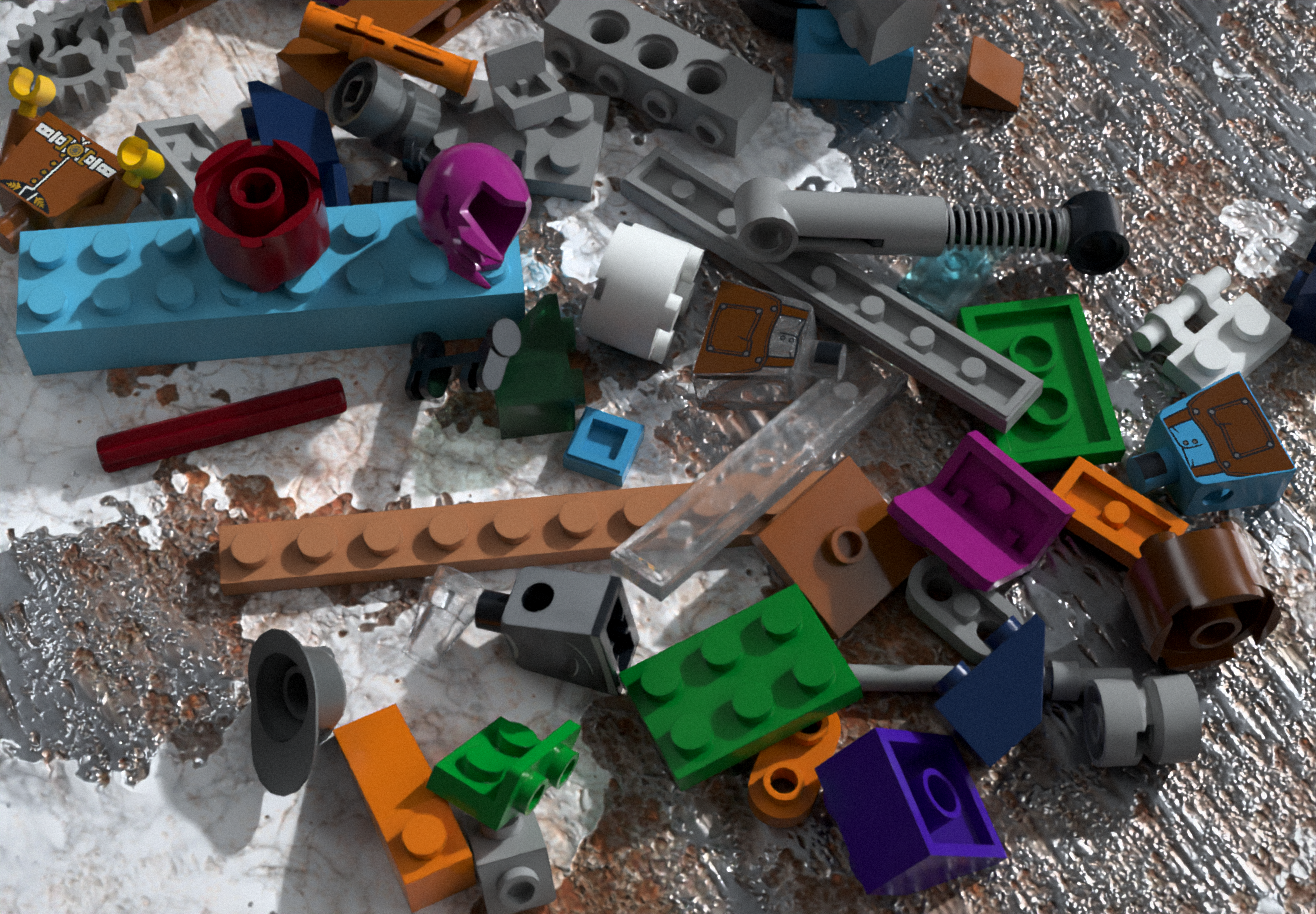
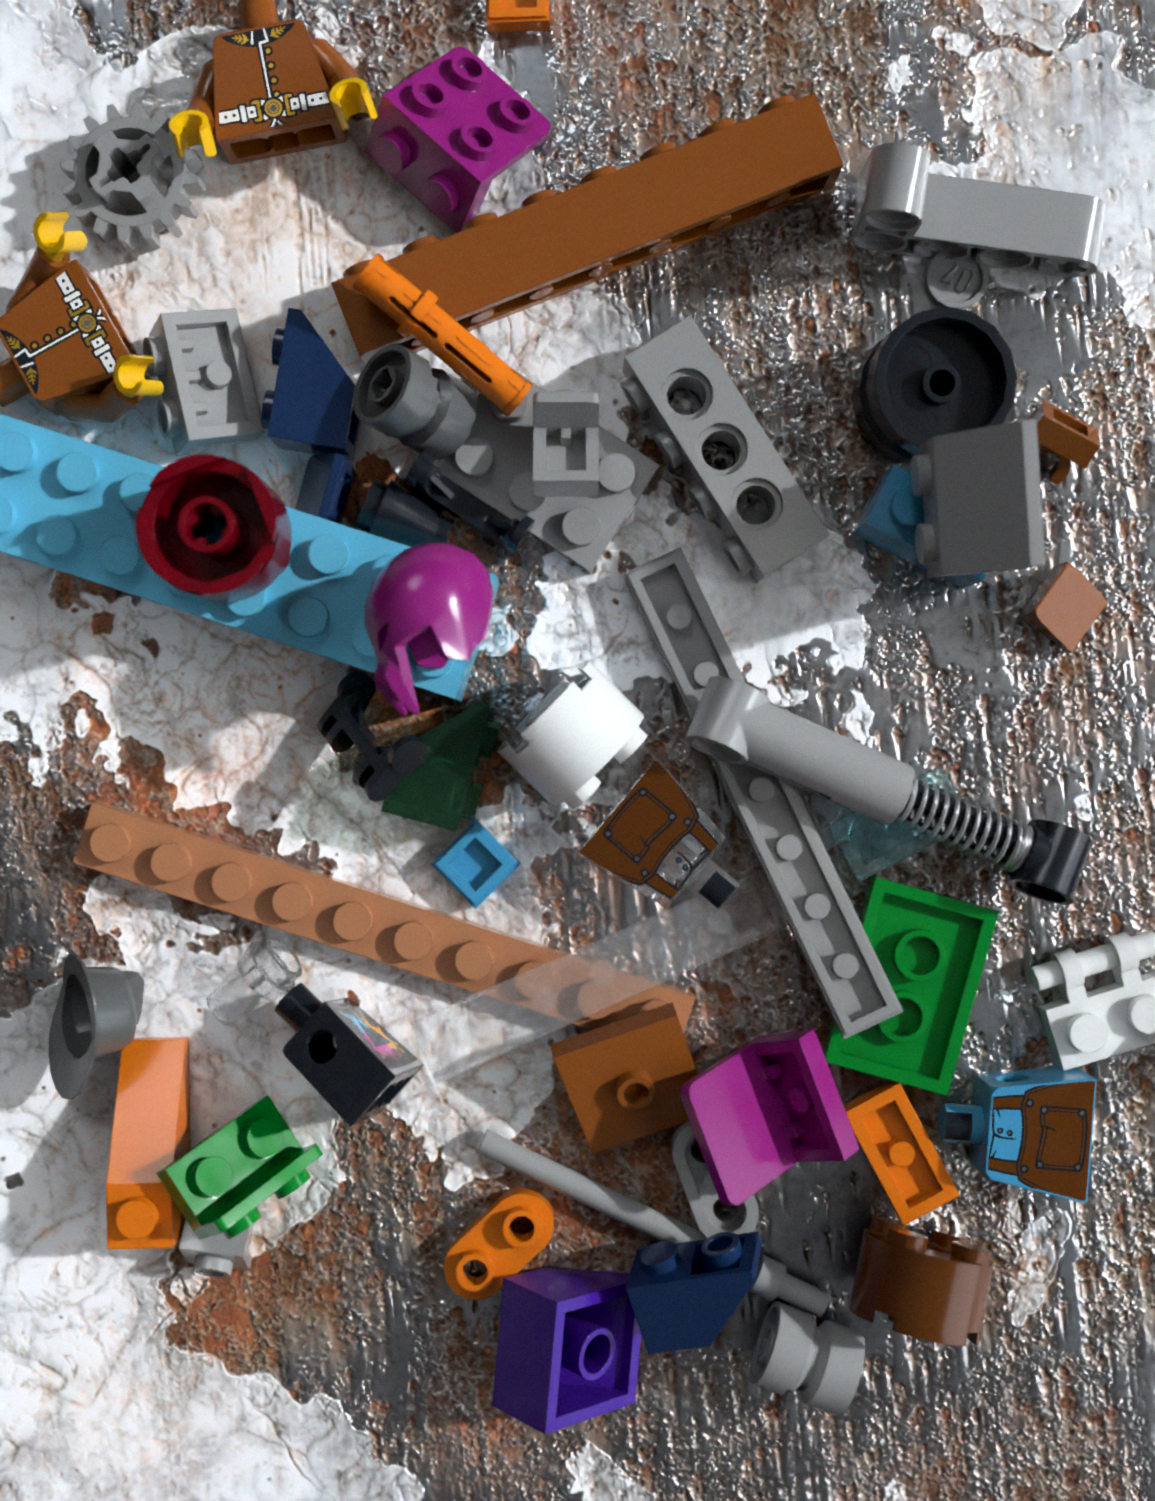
camera: 25 degrees right, 30 degrees up
dark red axle [96,377,347,473] -> none
green plate [618,583,863,792] -> none

